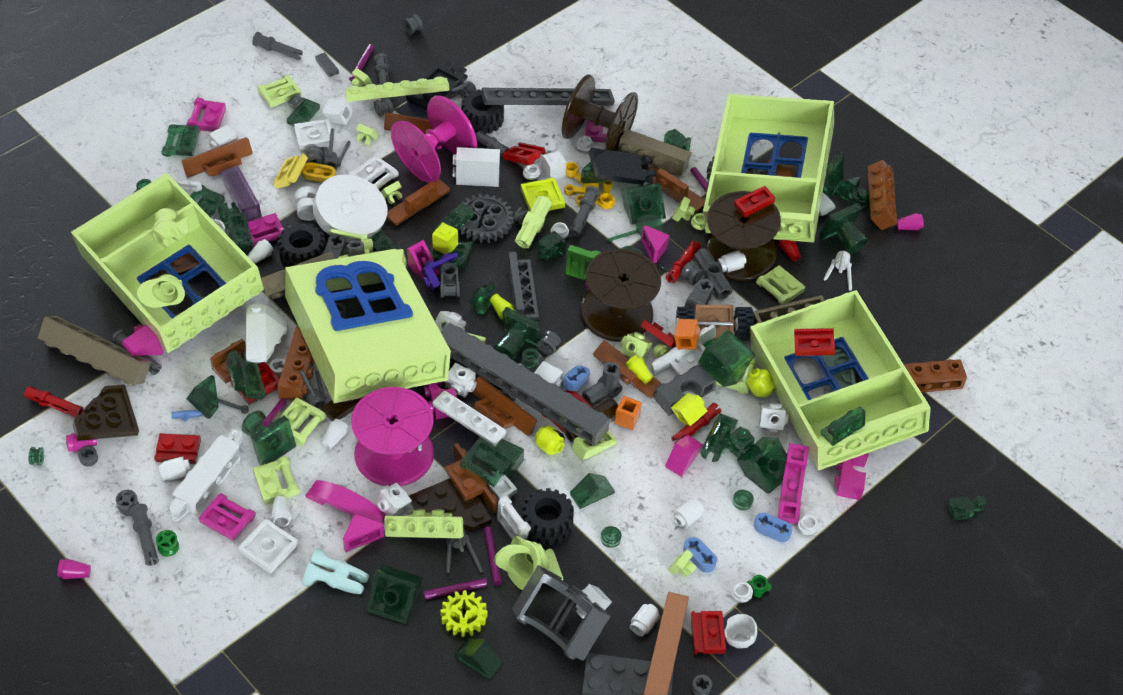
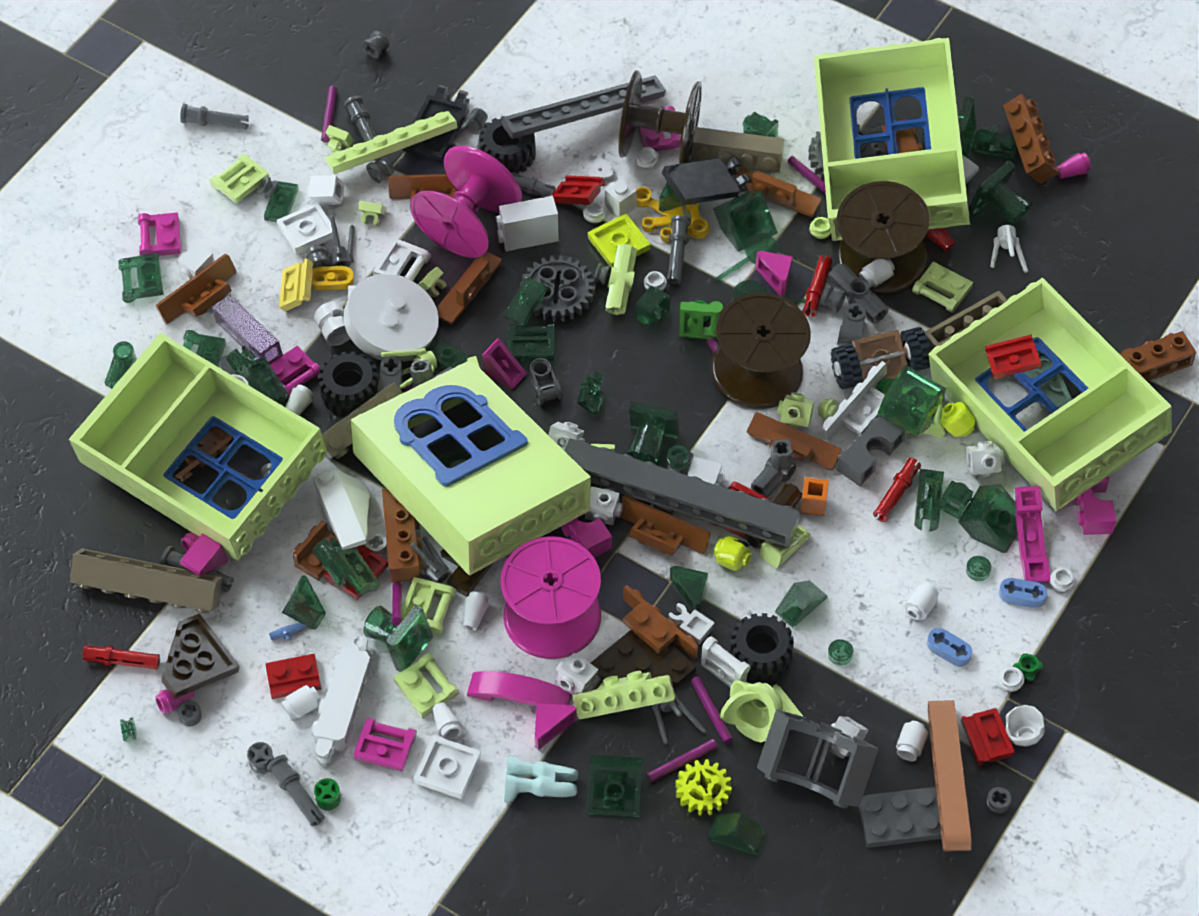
camera: 10 degrees left, 5 degrees up
dark pink cone [57,558,91,579] -> none
yellowish green piece [137,274,185,307] -> none
yellowish green animal [152,208,189,248] -> none
white axle [175,179,202,192] -> none
dark grey hinge [210,395,249,414] -> none
dark grey piece [315,52,339,77] -> none
dark purple bracket [422,252,458,292] -> none
neon yellow brick [432,222,458,254] -> none
white bracket [433,391,506,446] -> none
clear green plate [459,437,514,487] -> none
neon yellow cone [490,294,516,321] -> none
dark grey fence [508,252,539,322] -> none
dark grey wheel [537,331,561,355] -> none
medium blue beam [562,366,590,391] -> none
neon yellow cone [625,355,653,384] -> none
red plate [640,320,677,348] -> none
dark pink slope [665,435,704,477] -> none
yellowish green tile [668,549,696,577] -> none
neon yellow brick [671,393,707,426] -> none
yellowish green tile [672,196,695,222] -> none
orange brick [674,319,700,350] -> none
red plate [734,186,776,218] -> none
clear green bracket [821,406,866,446] -> none

